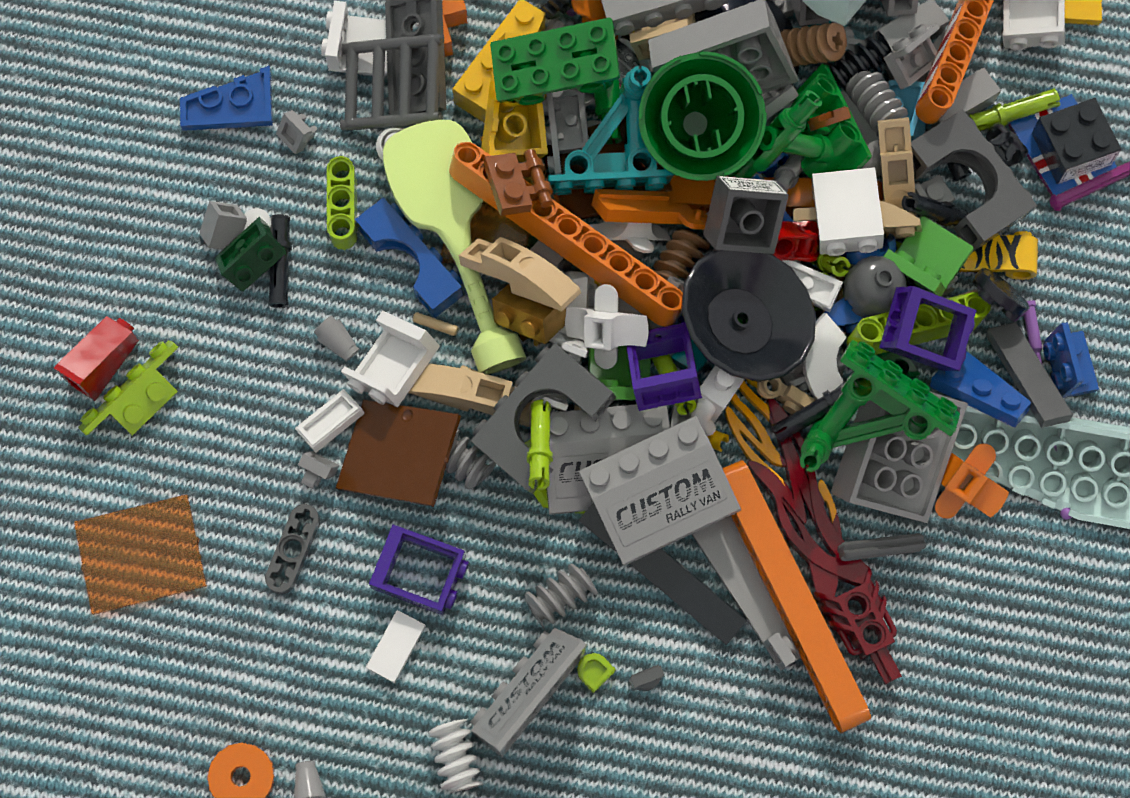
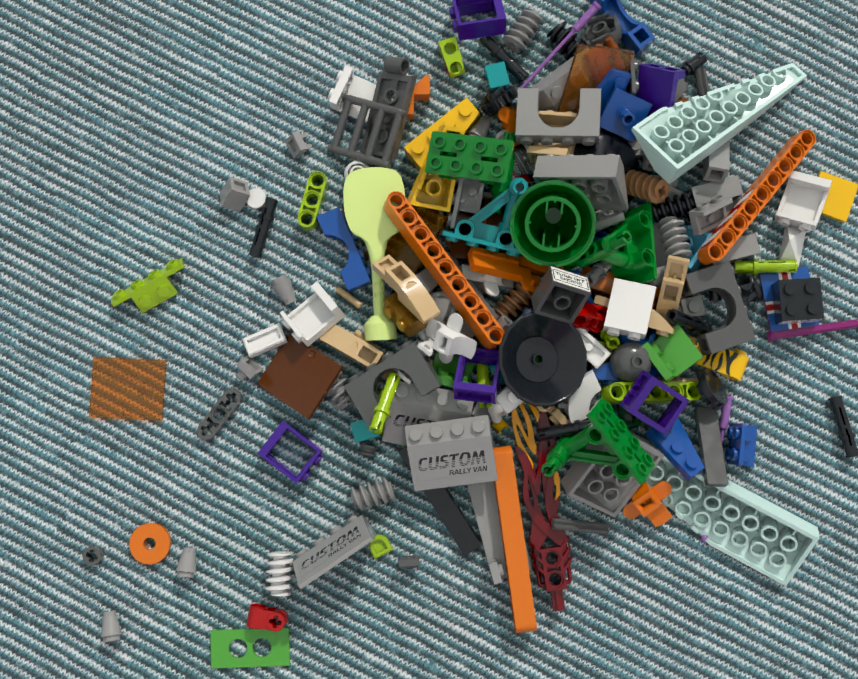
camera: 25 degrees right, 10 degrees up
slope [54,316,139,401] -> none
blue wing [180,65,273,131] -> none
dark green bracket [215,217,286,292] -> none
white tile [366,610,426,683] -> none
dark orange plate [483,149,553,216] -> none
dark orange tile [808,106,851,131] -> none
none -> teal panel [350,419,380,443]
none -> dark grey bush [358,443,378,457]
none -> white slope [778,225,806,267]

